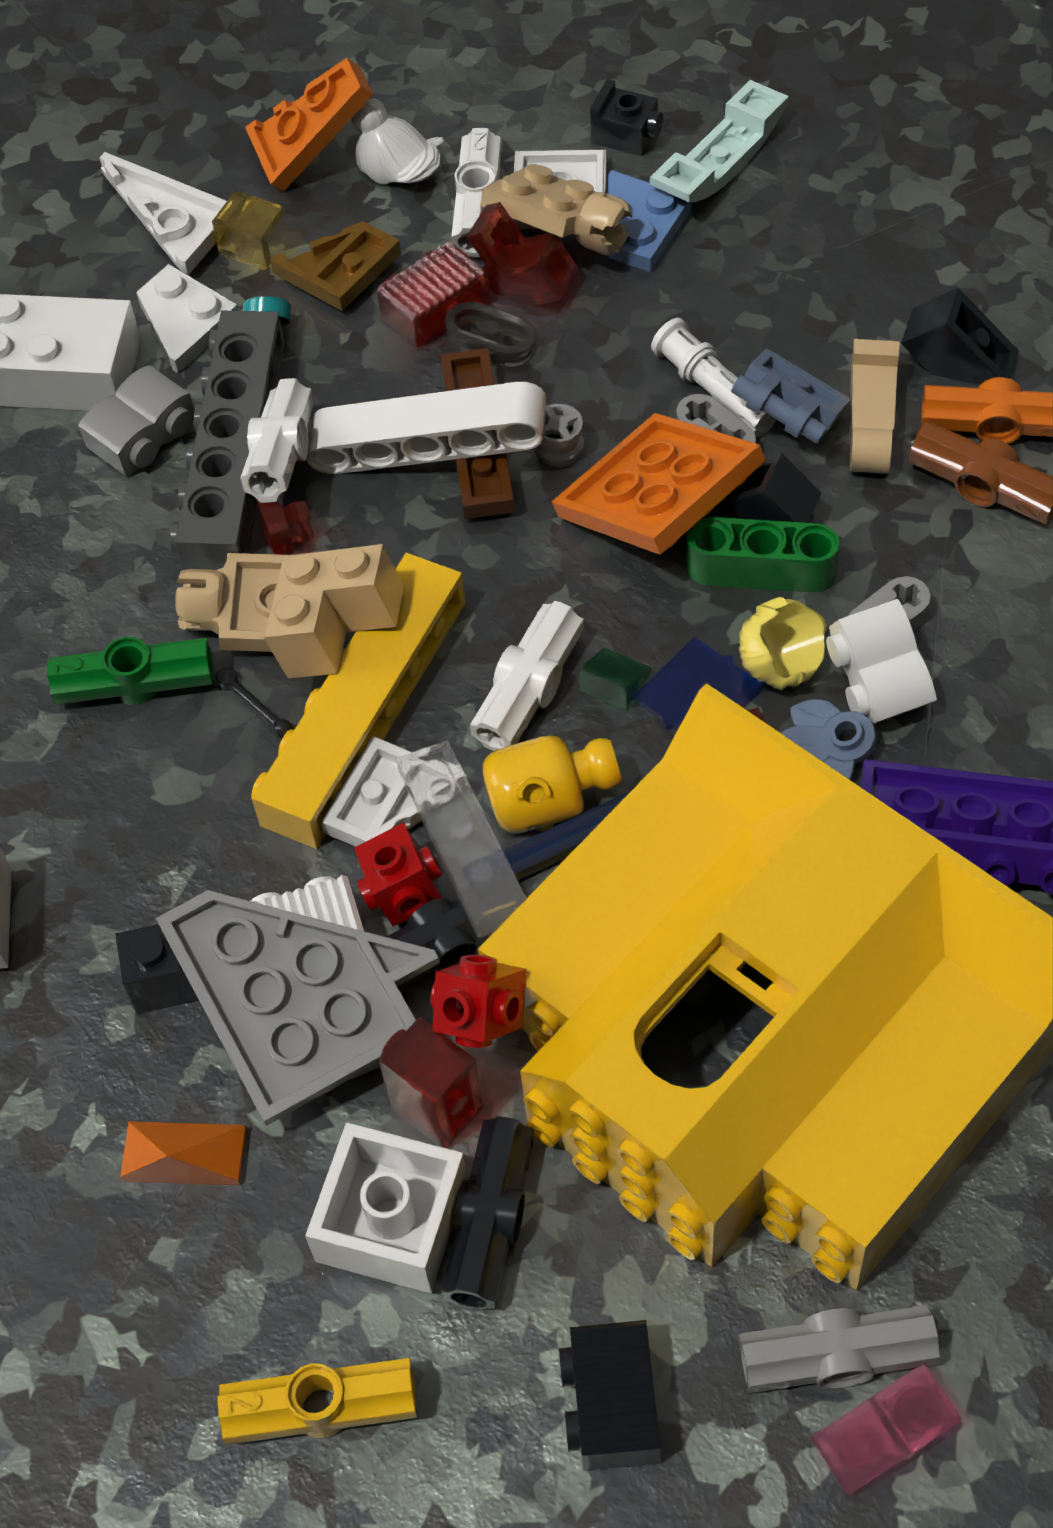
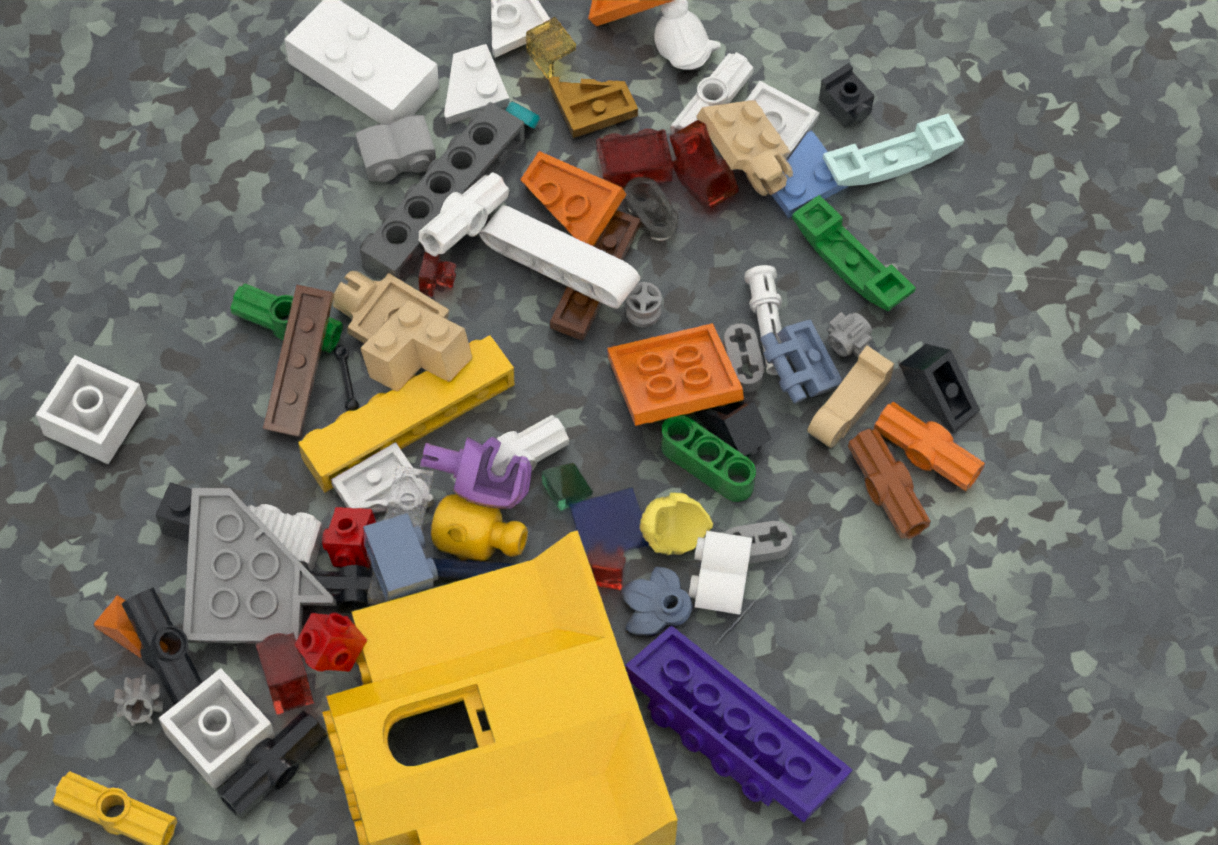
camera: 25 degrees right, 5 degrees up
none -> light grey gear [114,675,163,726]
none -> black piece [121,587,203,705]
none -> reddish brown plate [263,284,334,438]
none -> sand blue brick [363,513,438,602]
none -> medium lavender piece [420,437,532,509]
none -> orange wing [520,151,627,246]
none -> green slope [792,195,916,311]
none -> light grey gear [827,312,872,357]

